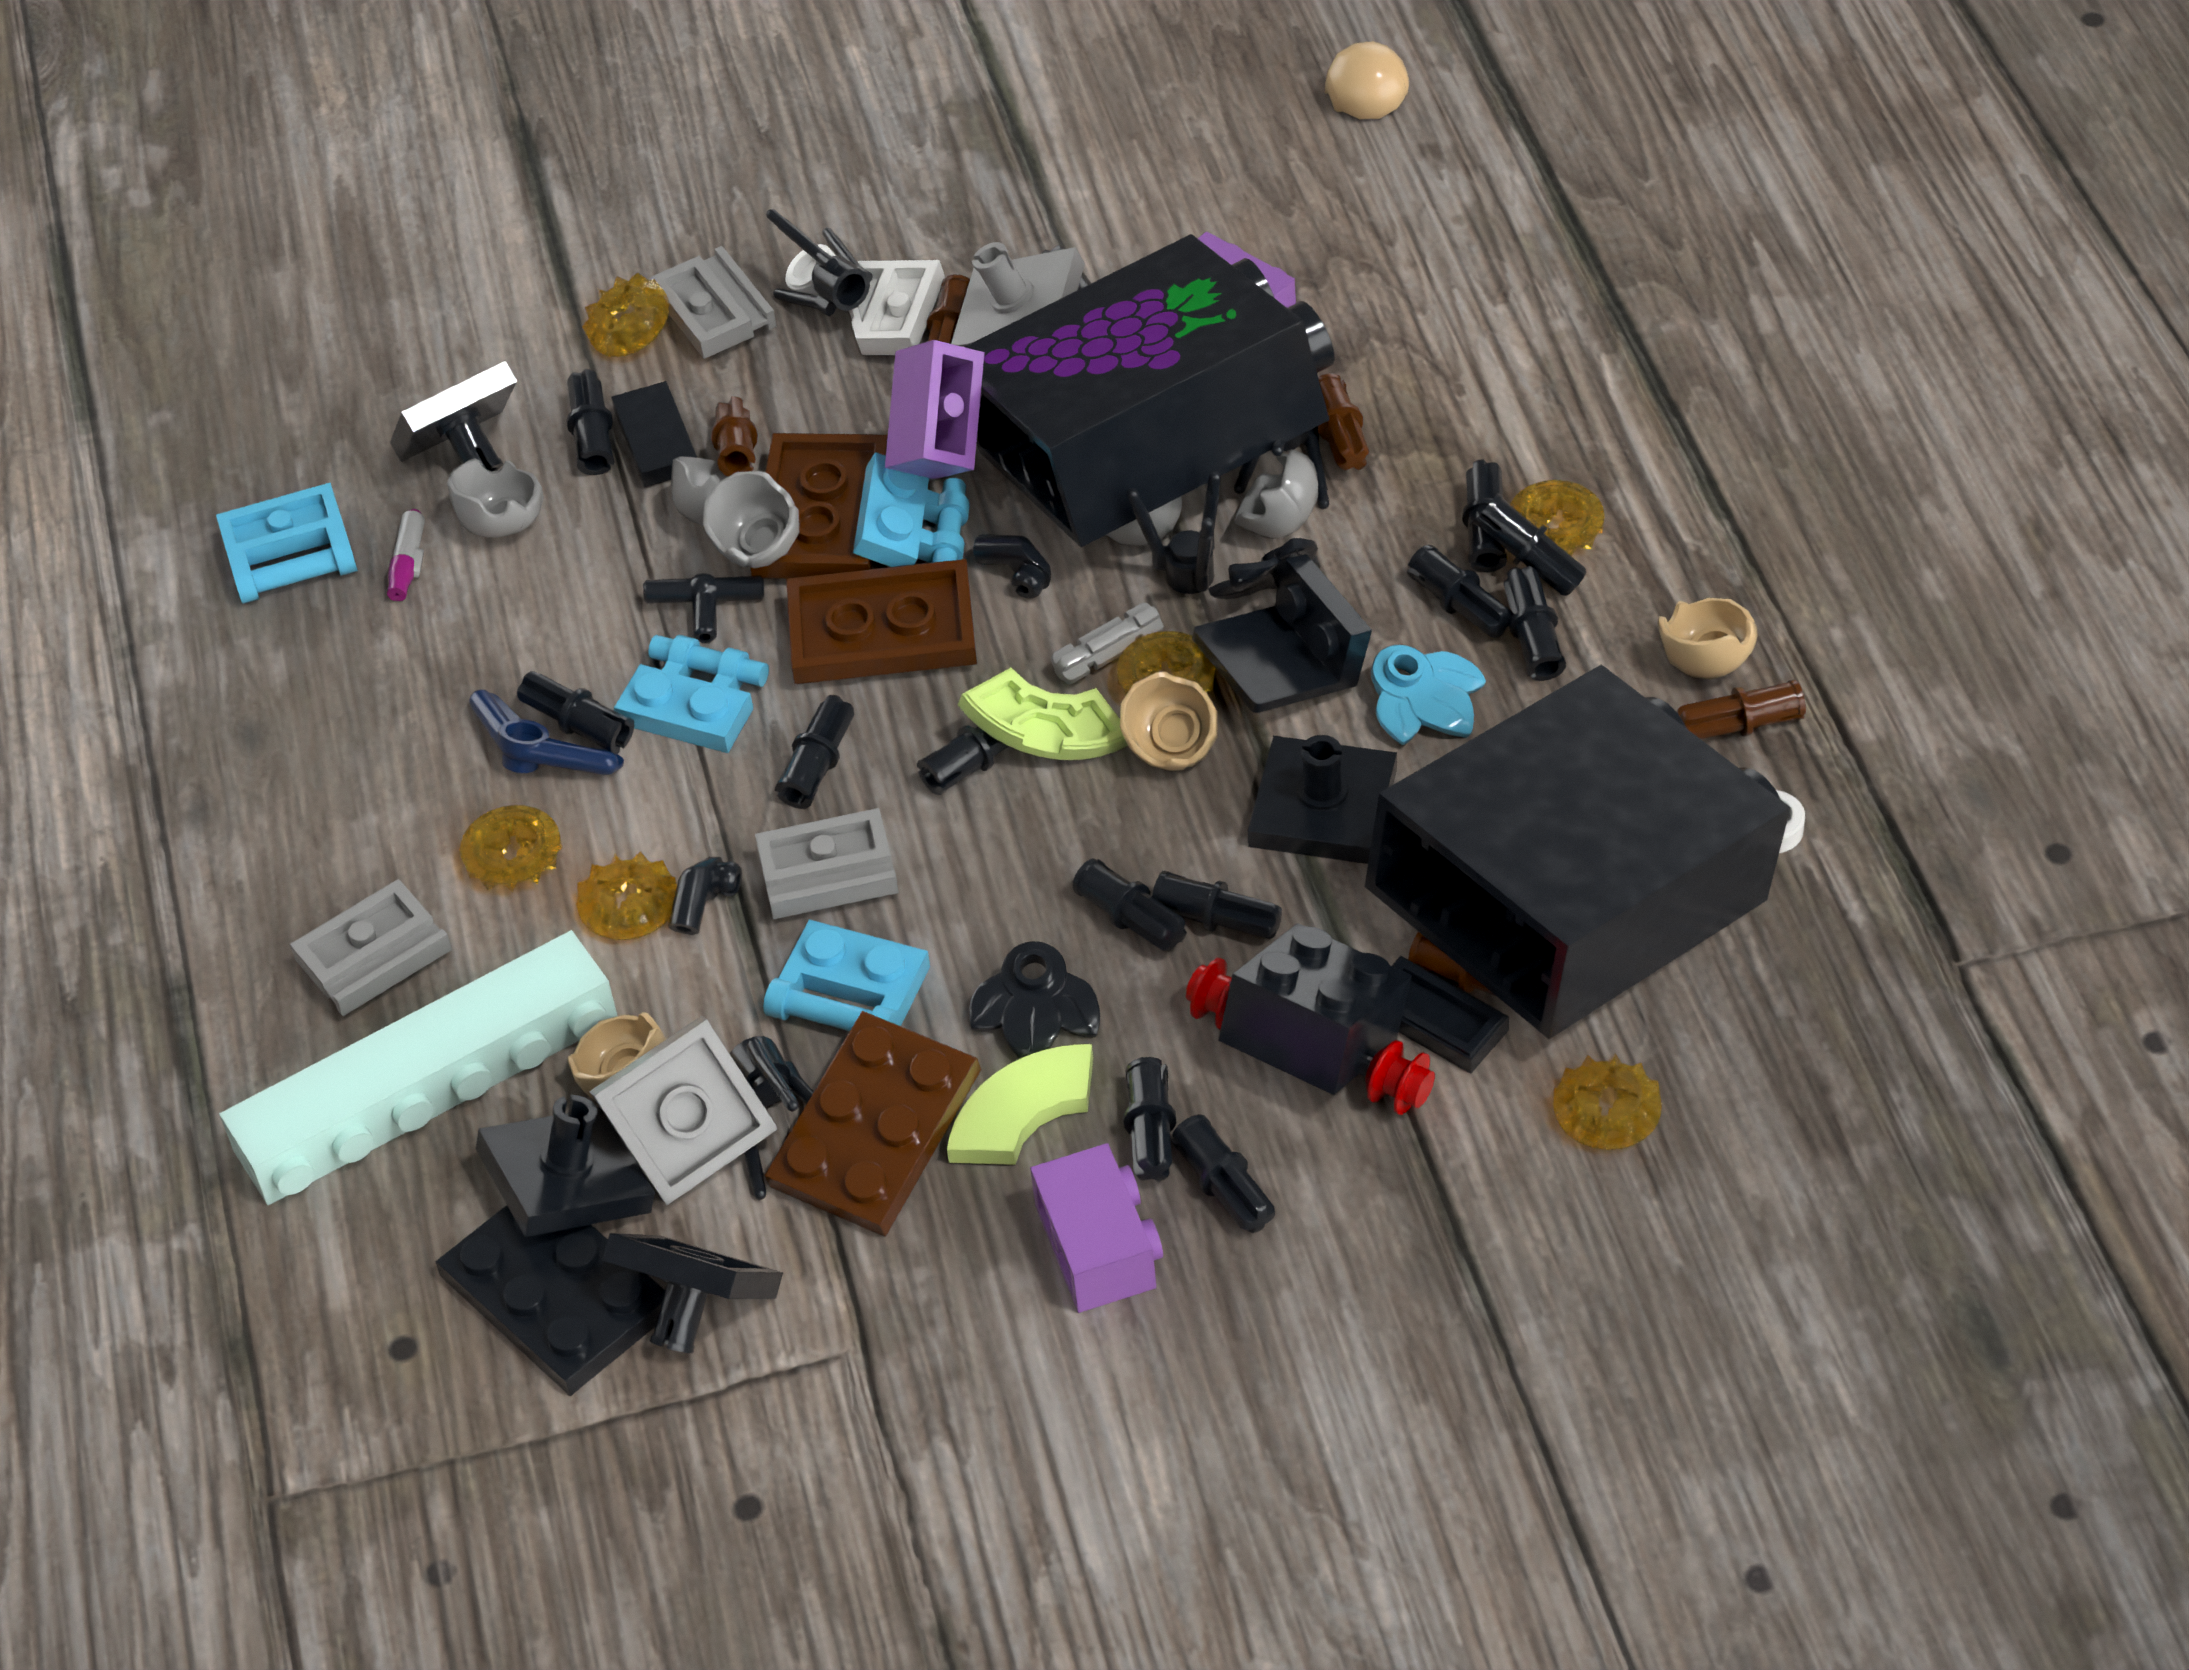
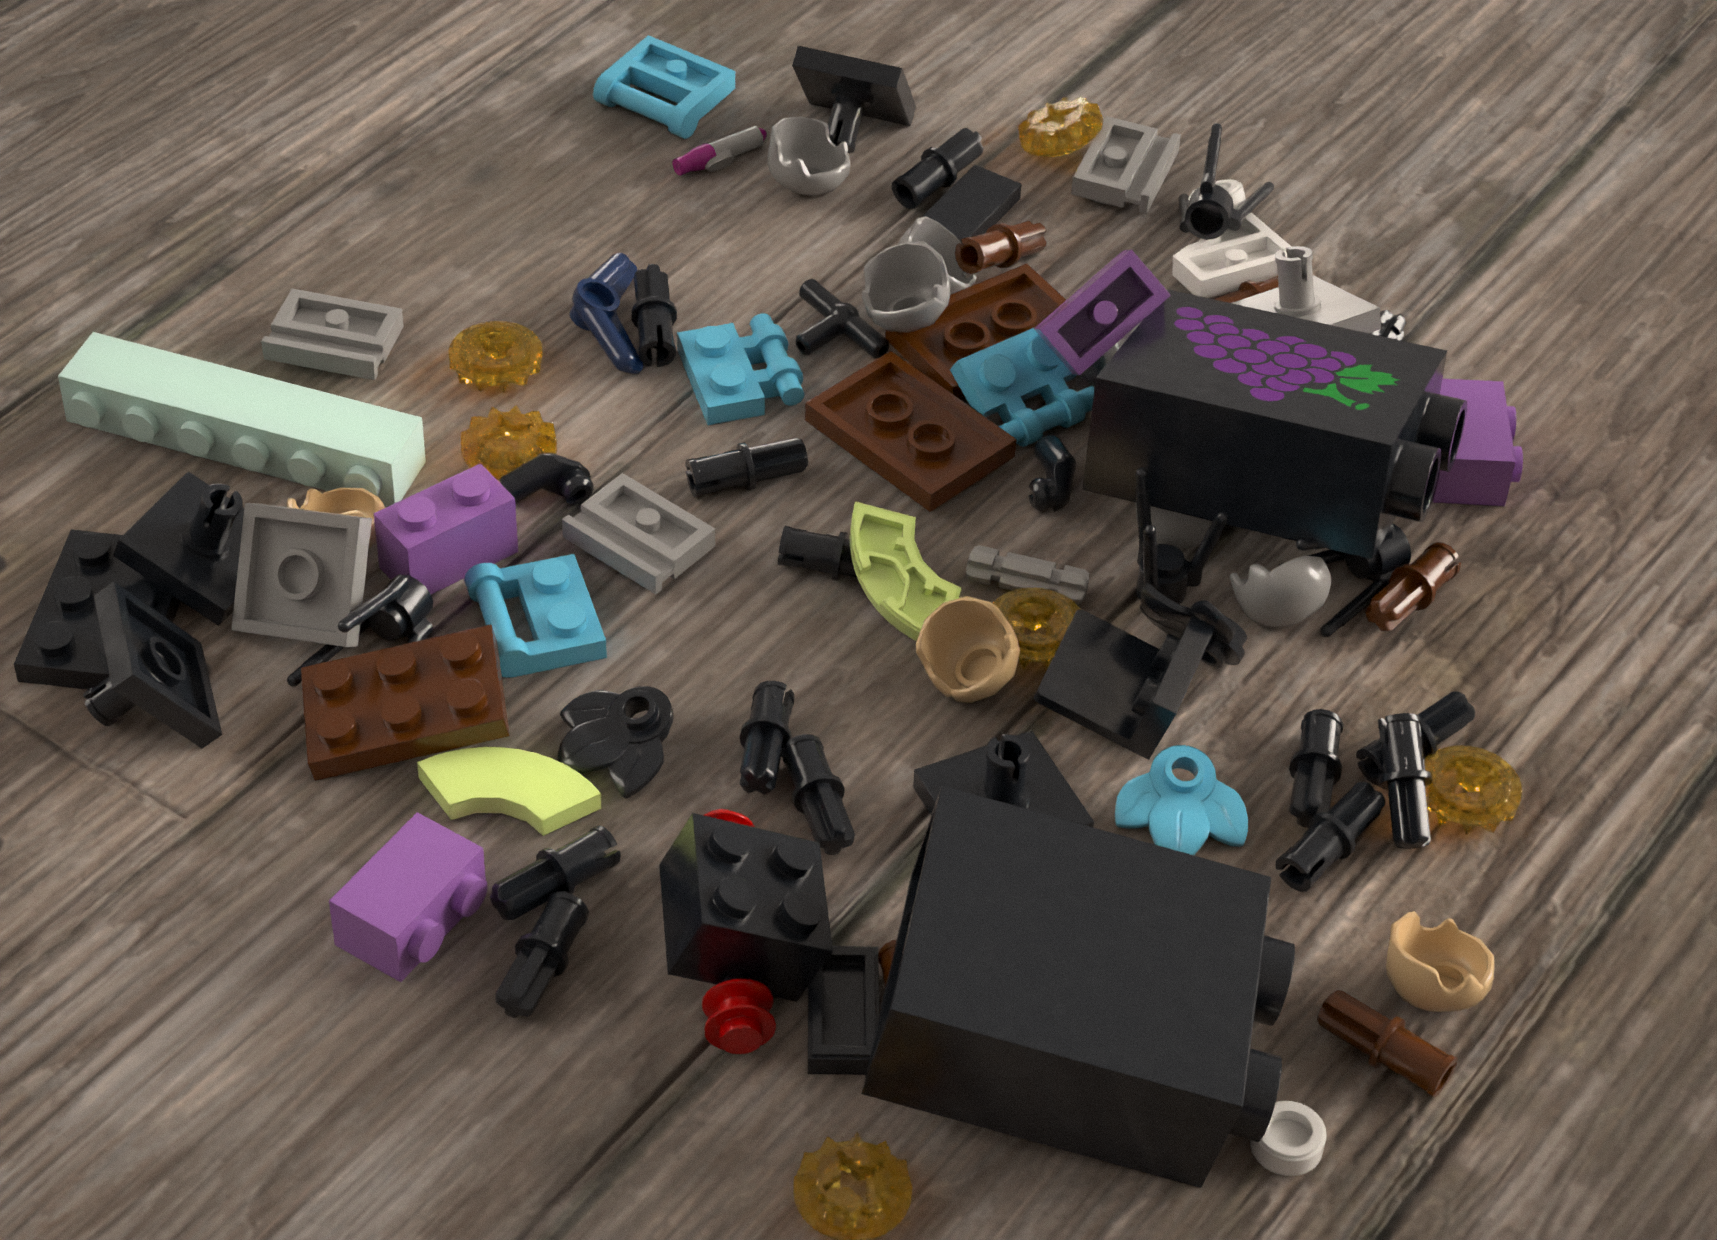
camera: 45 degrees right, 5 degrees down
none -> medium lavender brick [374,463,518,594]

